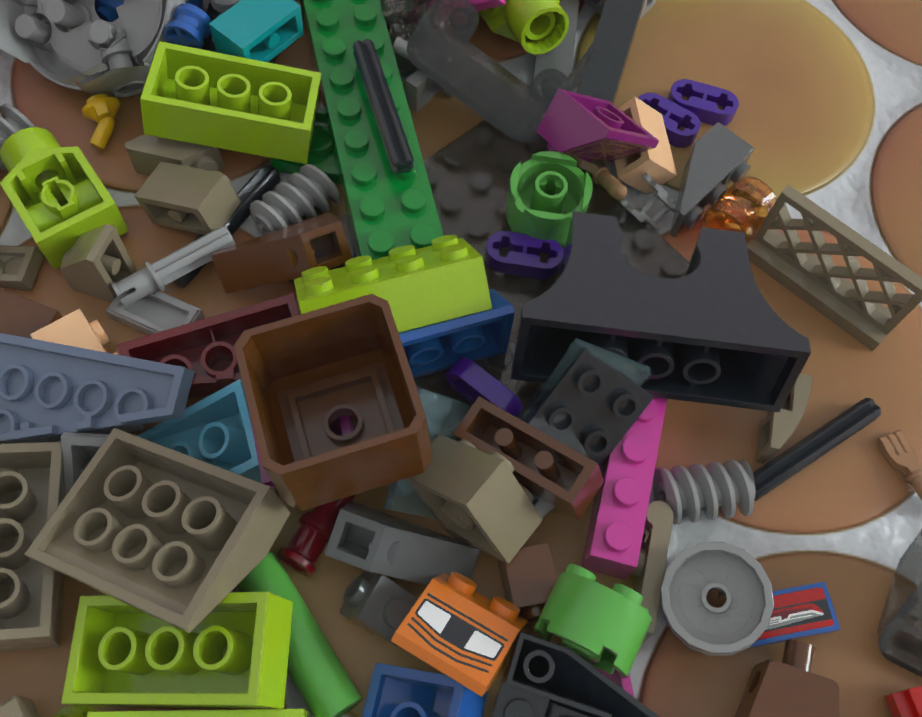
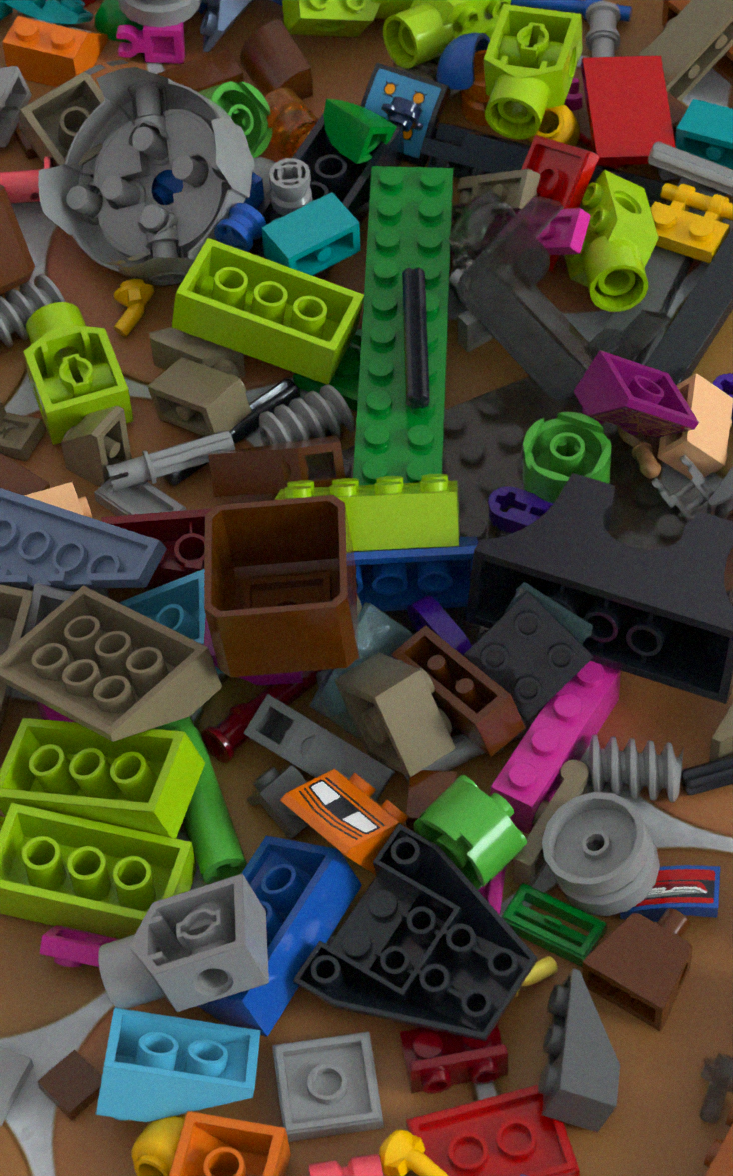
camera: 25 degrees right, 10 degrees down
none -> green tile [501,882,607,967]

